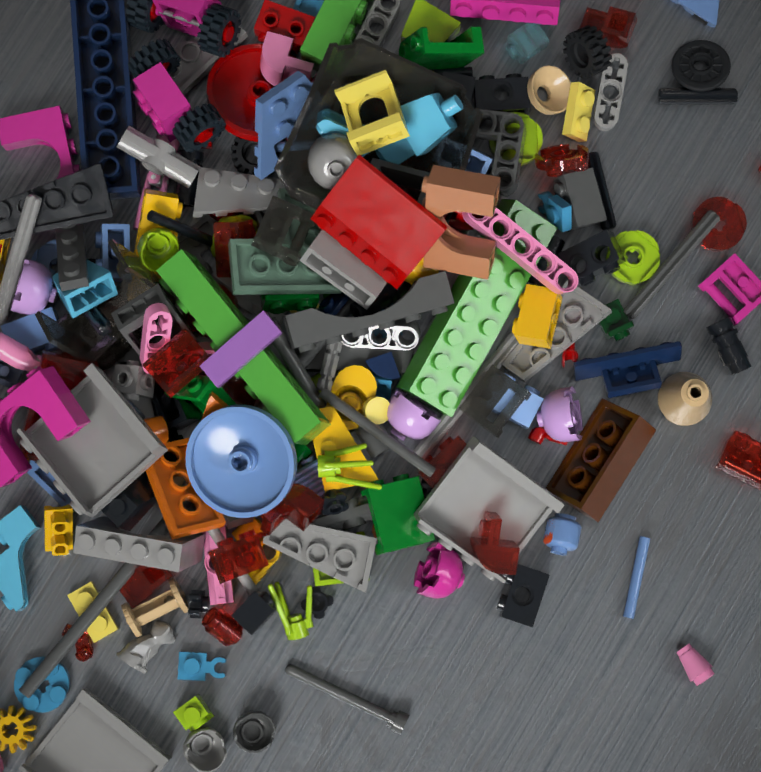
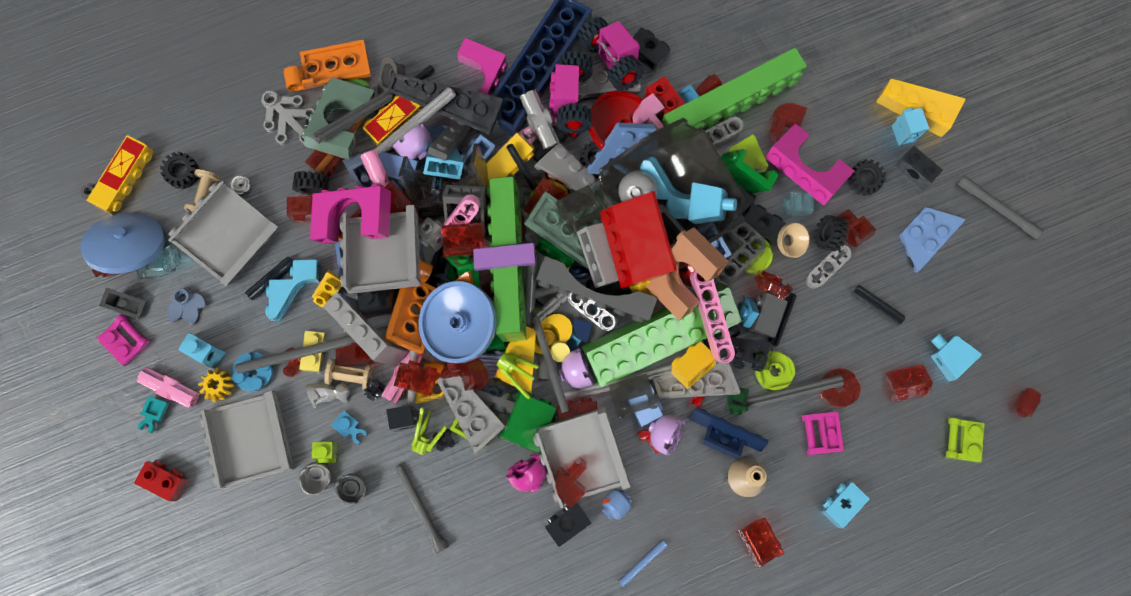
camera: 30 degrees right, 5 degrees down
lime hair [137,228,179,272] -> none
clear red brick [202,607,243,646] -> none
light yellow panel [334,70,410,156] -> none
reddish brown slope [546,398,656,522] -> none
light yellow plate [562,82,596,142] -> none
black wheel [671,40,731,92] -> none
black axle [706,316,751,375] -> none

